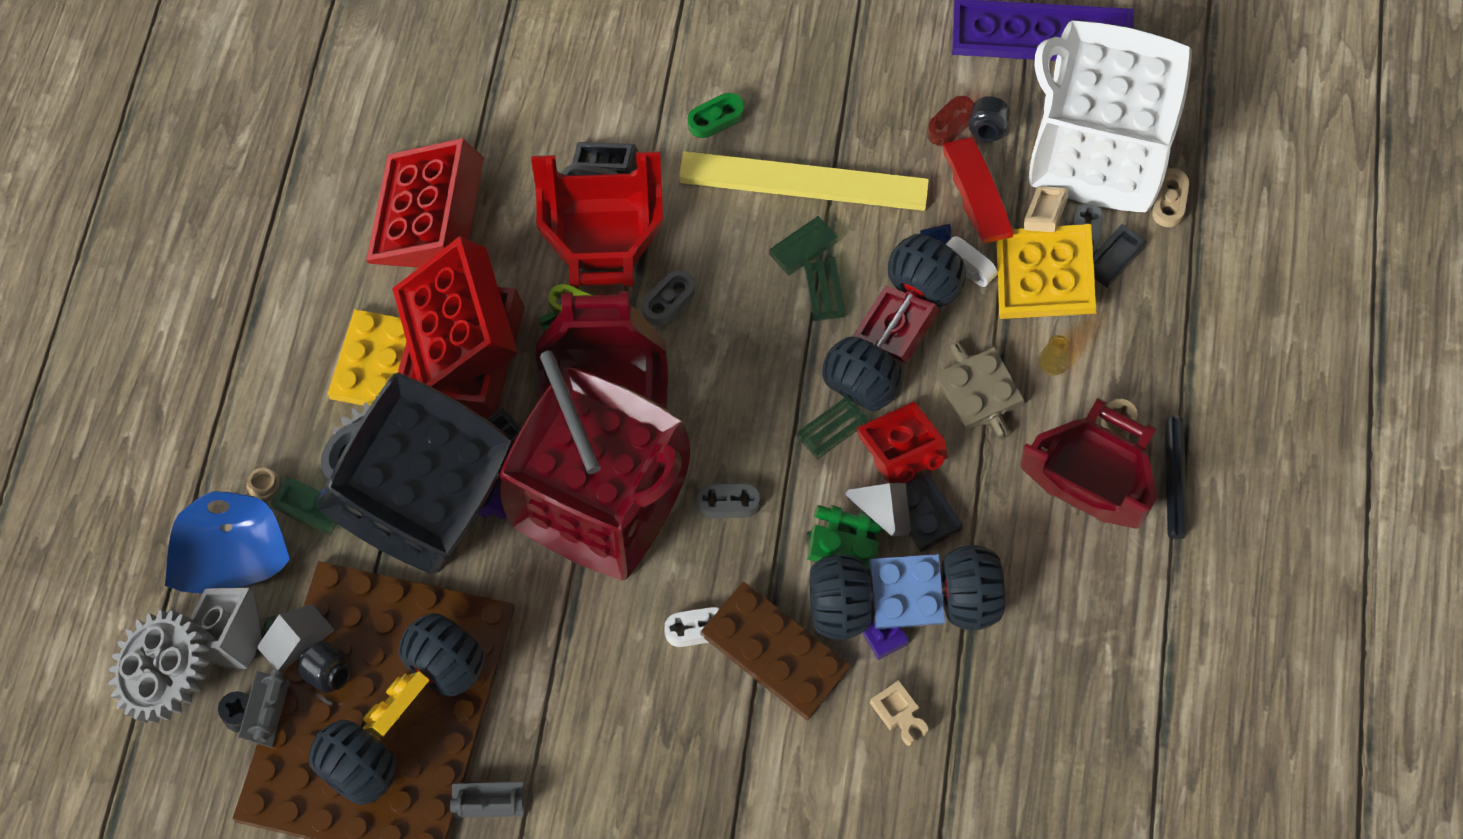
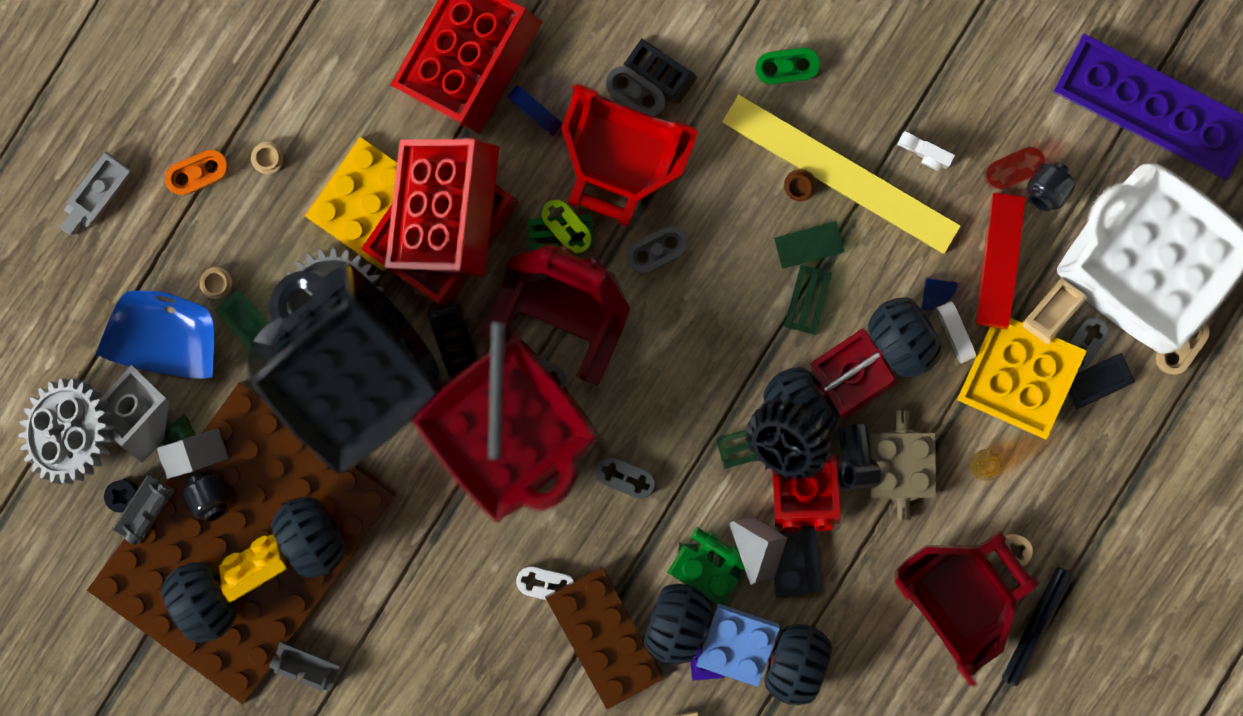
camera: 25 degrees right, 25 degrees up
none -> light grey hinge [59,151,133,237]
none -> orange plate [165,150,229,196]
none -> tan plate [251,142,284,174]
none -> clear blue beam [507,85,562,136]
none -> black gear [745,398,832,482]
none -> reddish brown plate [784,169,817,201]
none -> black piece [837,424,881,489]
none -> white plate [897,131,955,171]

